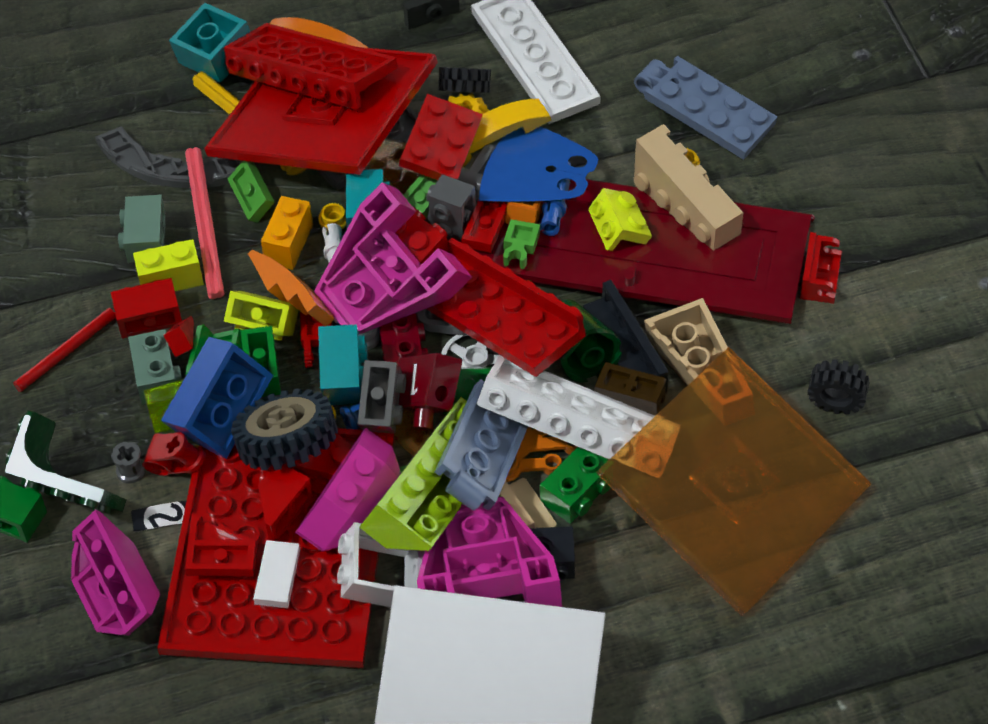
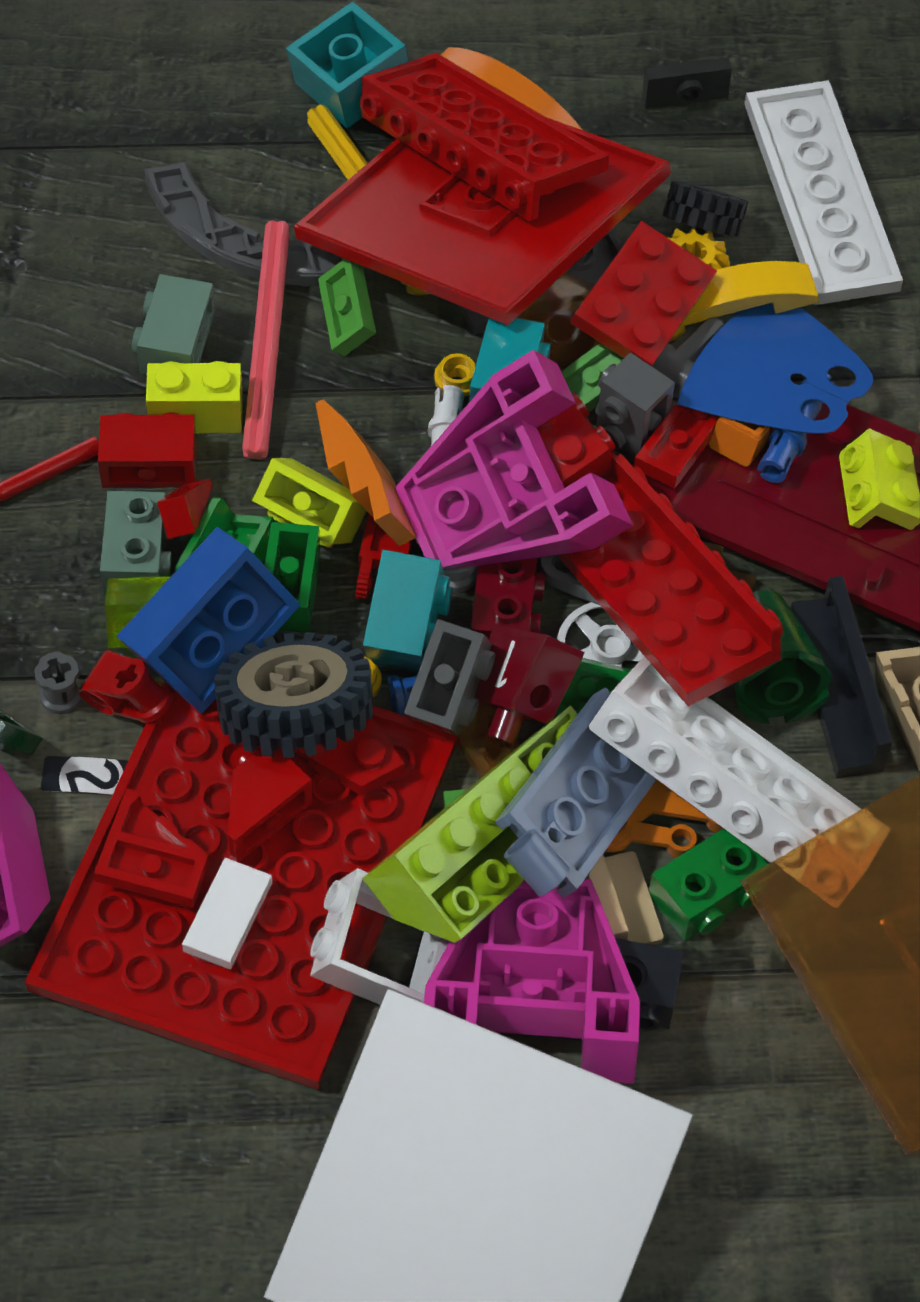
camera: 10 degrees right, 5 degrees up
light orange brick [261,196,313,270] -> none
dark pink wedge [295,428,401,552] -> none
bright green plate [503,219,540,269] -> none
dark brown hinge [595,362,666,417] -> none

